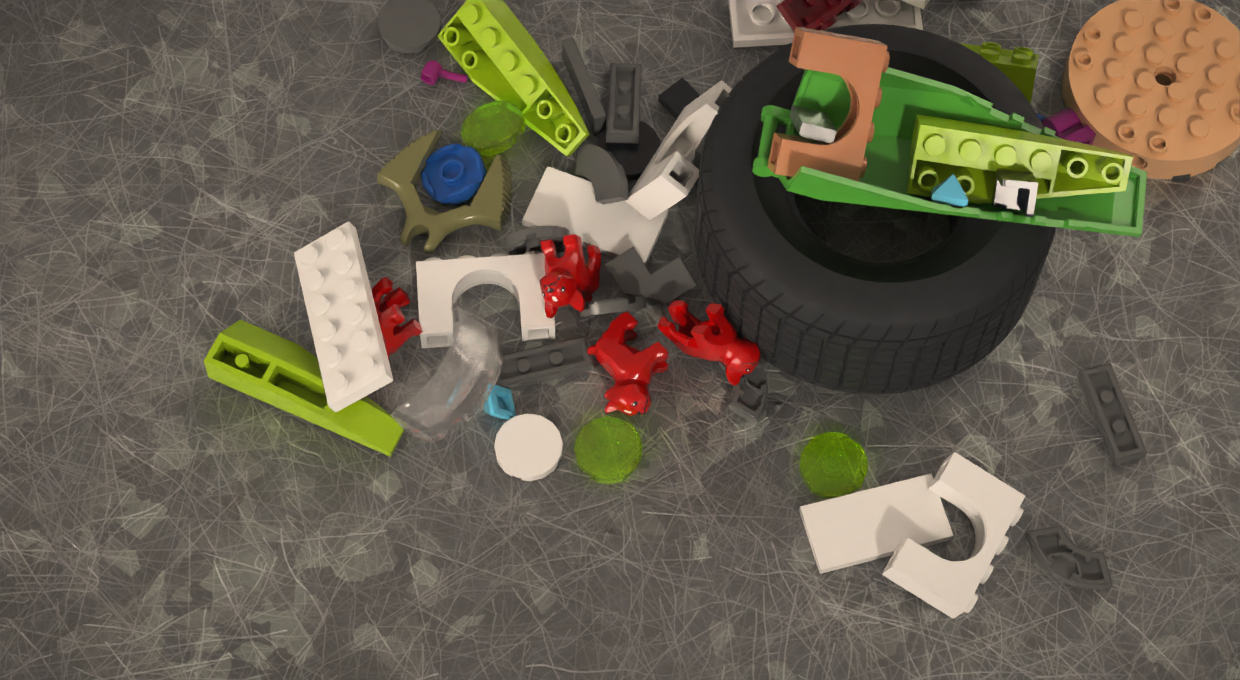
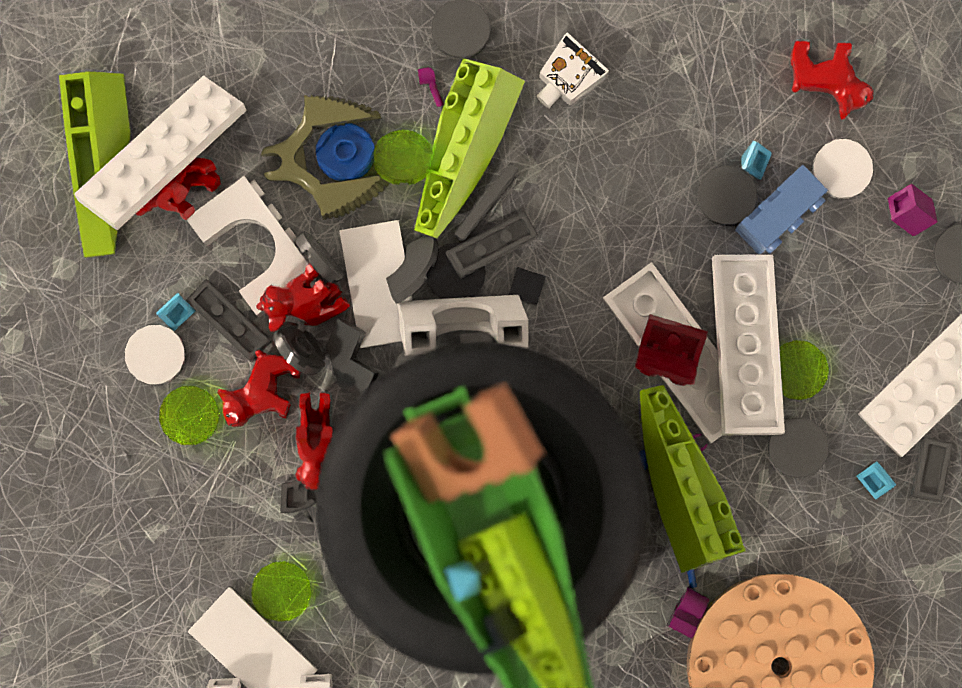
camera: 65 degrees right, 20 degrees up
clear windscreen [391,303,503,442] -> none
tile [789,105,837,143] -> none

